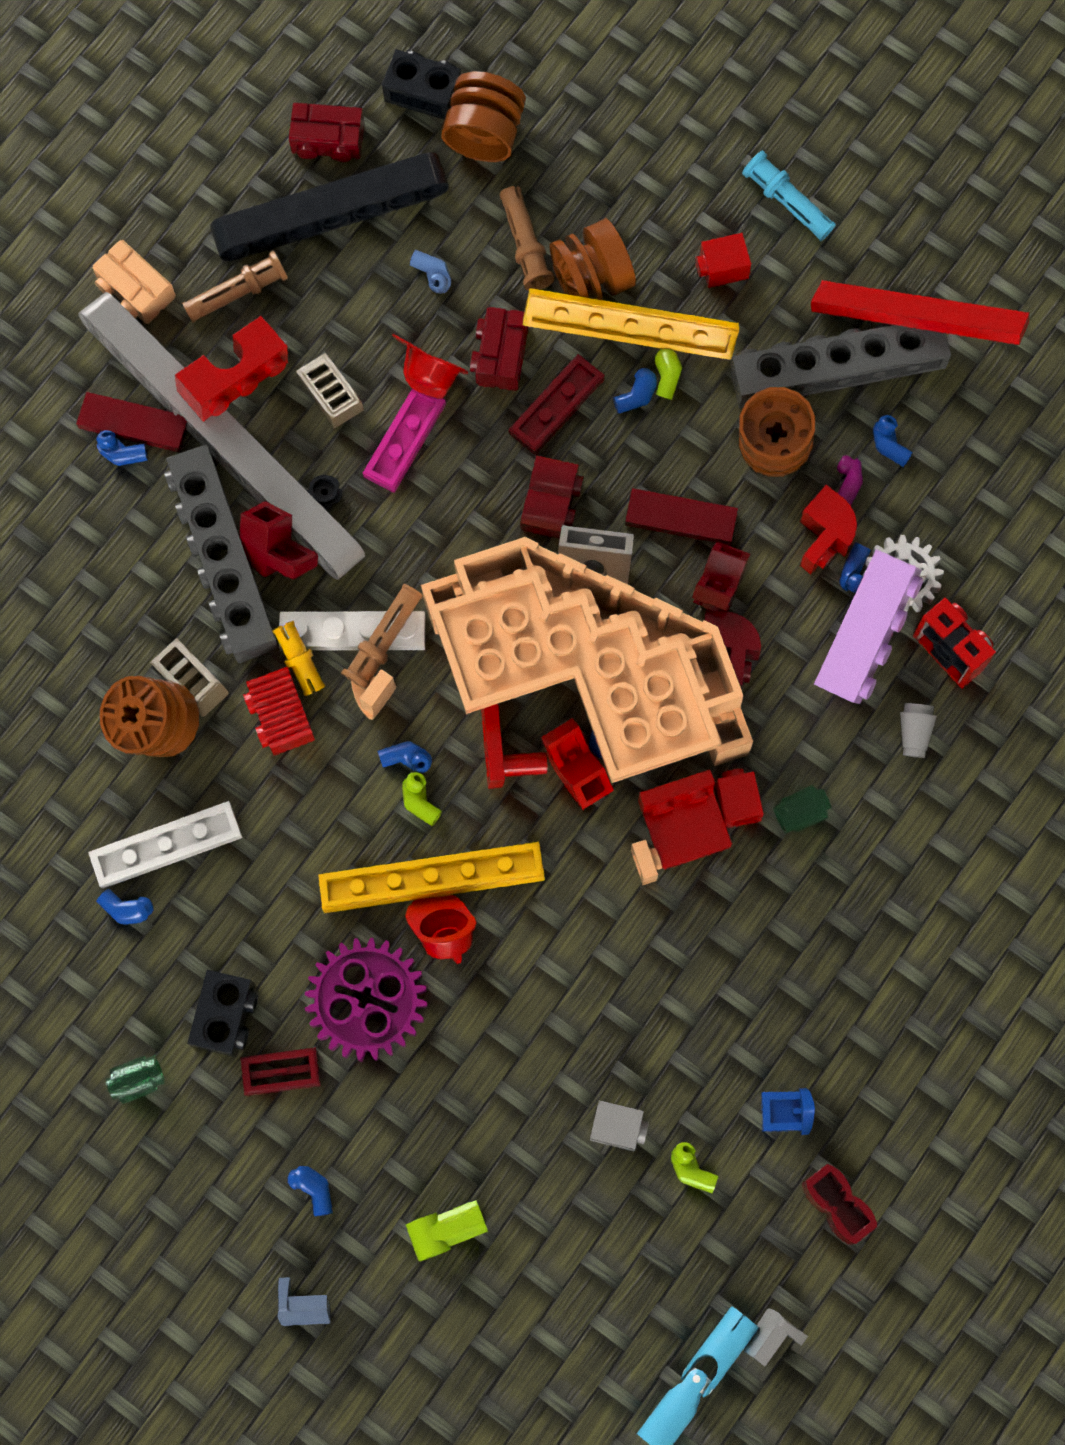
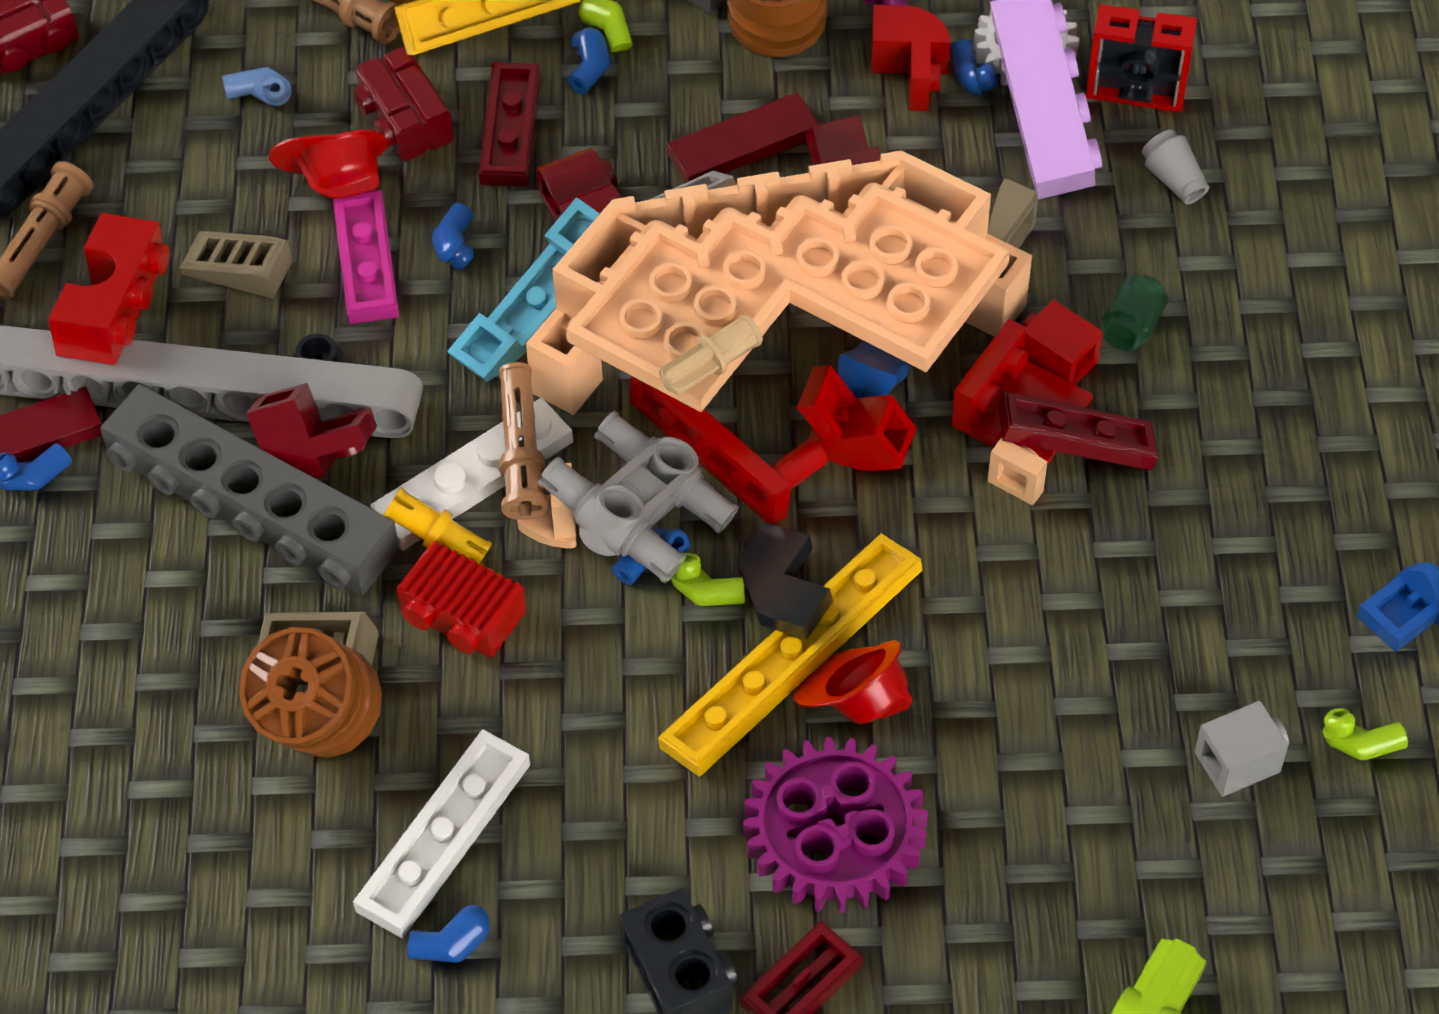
camera: 40 degrees left, 20 degrees down
none -> blue arm [432,203,474,270]
none -> medium azure slope [447,197,600,382]
none -> light grey piece [538,411,739,583]
none -> tan axle [659,314,763,395]
none -> black tile [738,522,833,640]
none -> dark tan slope [987,179,1038,249]
none -> dark red tile [998,392,1158,470]

